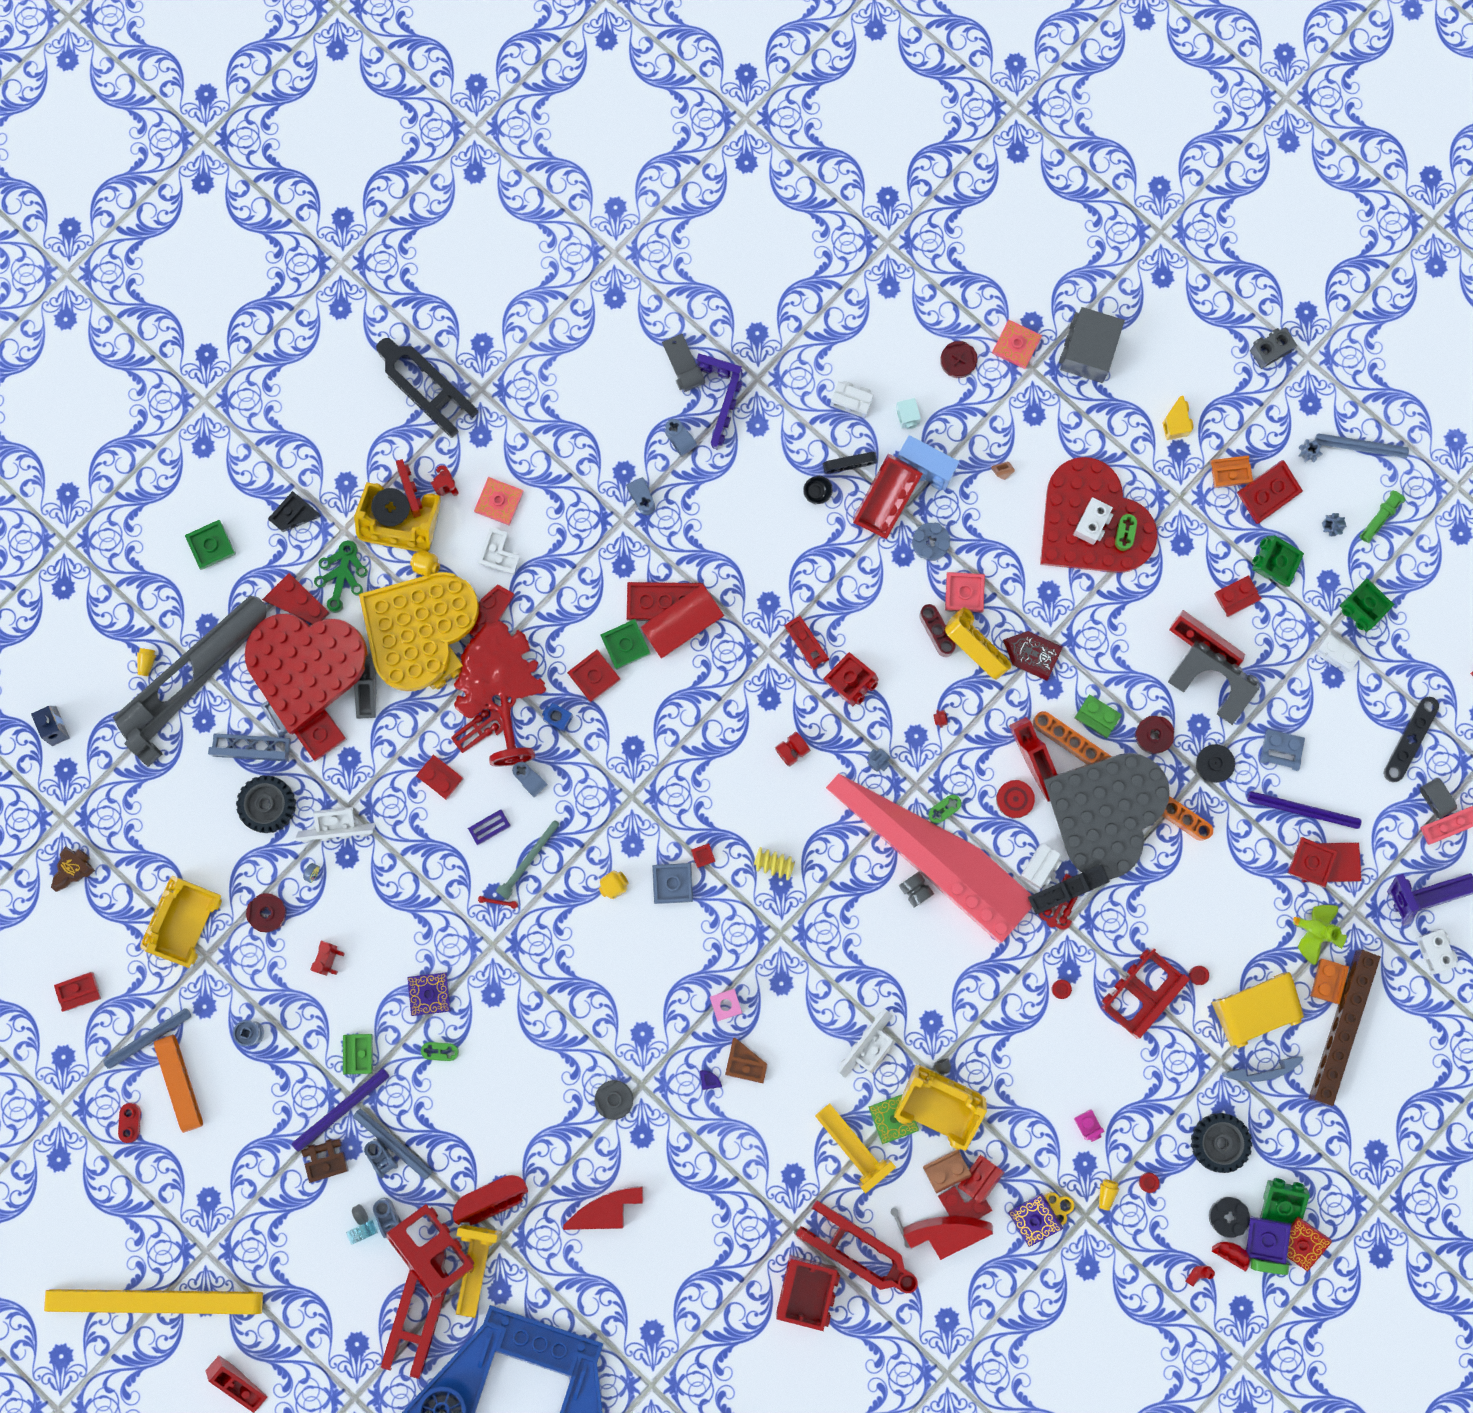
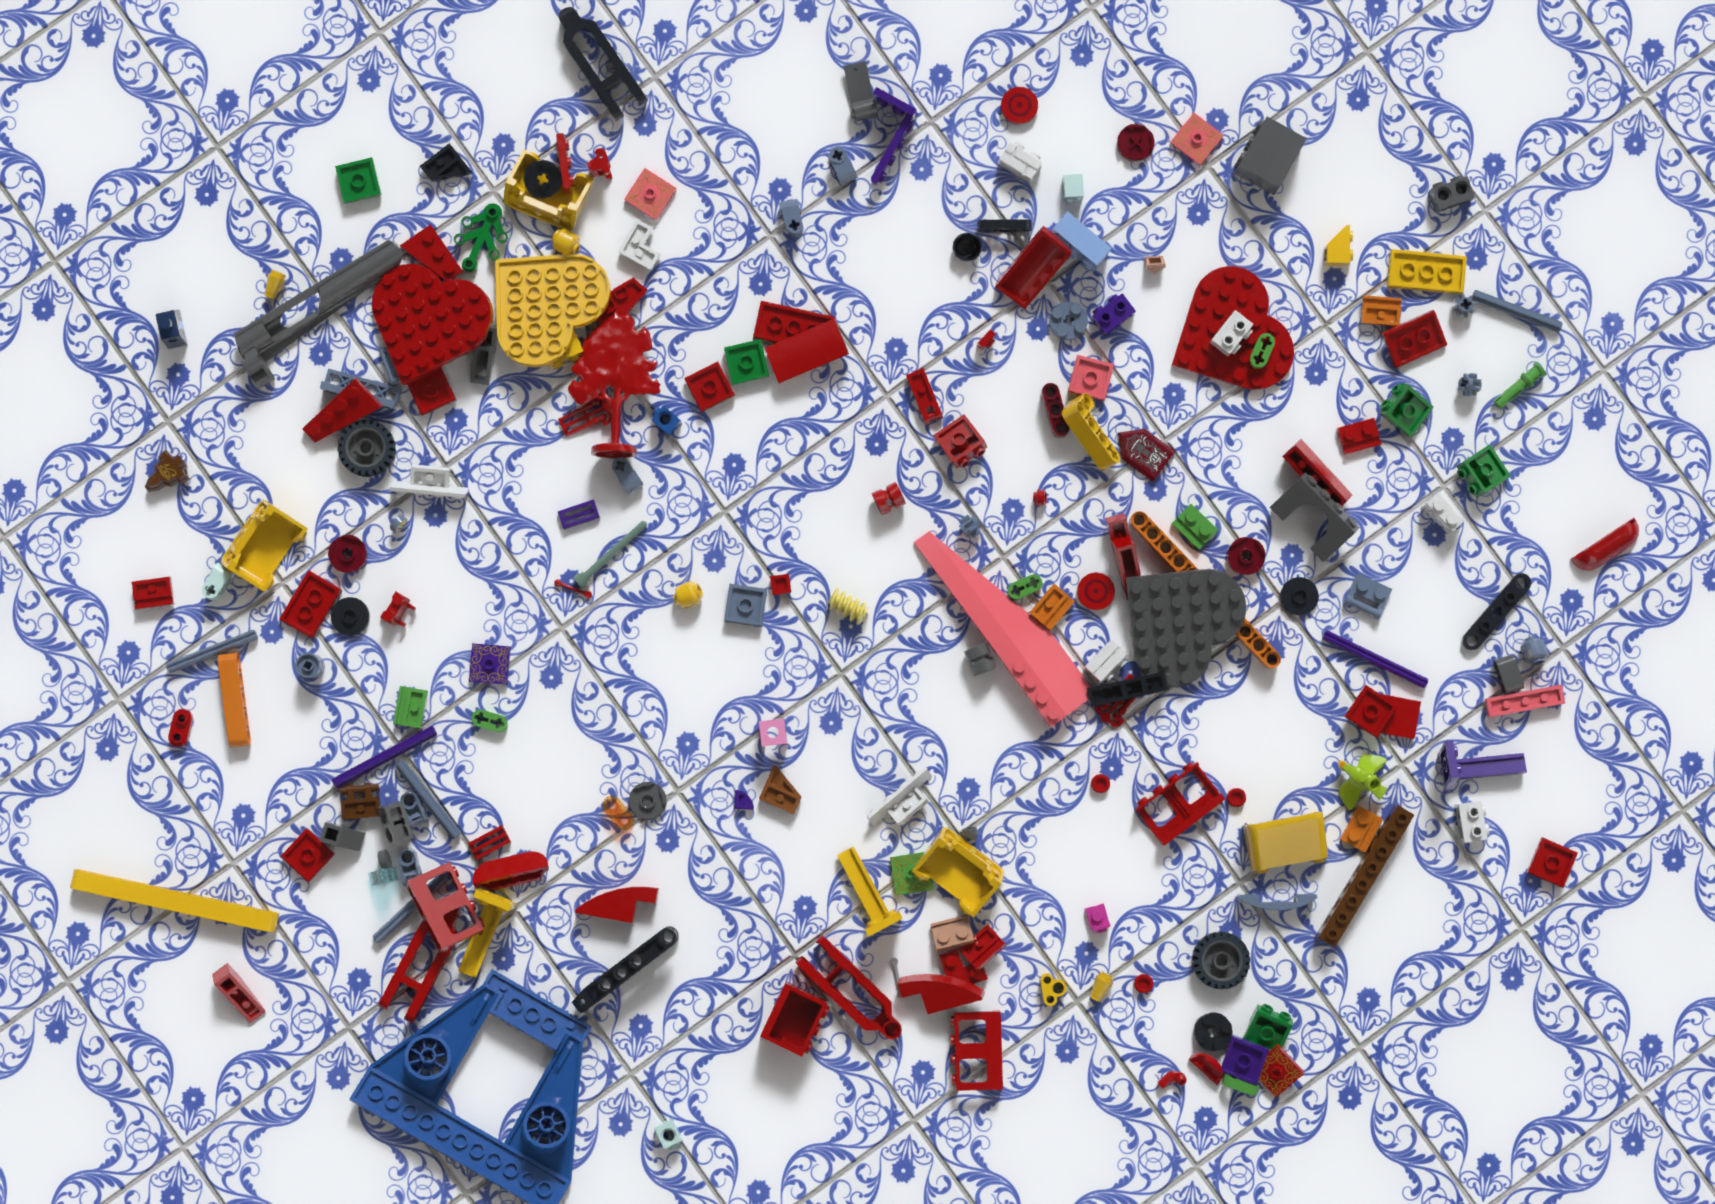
camera: 10 degrees right, 5 degrees up
red plate [416,754,464,800] -> none
dark purple plate [1008,1193,1063,1247] -> none
none -> light aqua piece [202,563,235,601]
none -> red tile [279,570,342,639]
none -> red plate [280,828,335,883]
none -> red wing [302,378,383,443]
none -> dark grey slope [319,822,366,851]
none -> black piece [331,597,370,636]
none -> sand blue axle [372,873,448,943]
none -> dark grey brick [377,801,414,844]
none -> red tile [468,825,511,860]
none -> black piece [571,926,679,1013]
none -> clear orange plate [602,796,634,830]
none -> red window [950,1010,1003,1091]
none -> red plate [977,329,996,351]
none -> red tile [1001,87,1038,125]
none -> orange plate [1029,584,1075,630]
none -> dark purple brick [1091,293,1136,337]
none -> yellow tile [1387,249,1467,295]
none -> sand blue head [1520,636,1548,666]

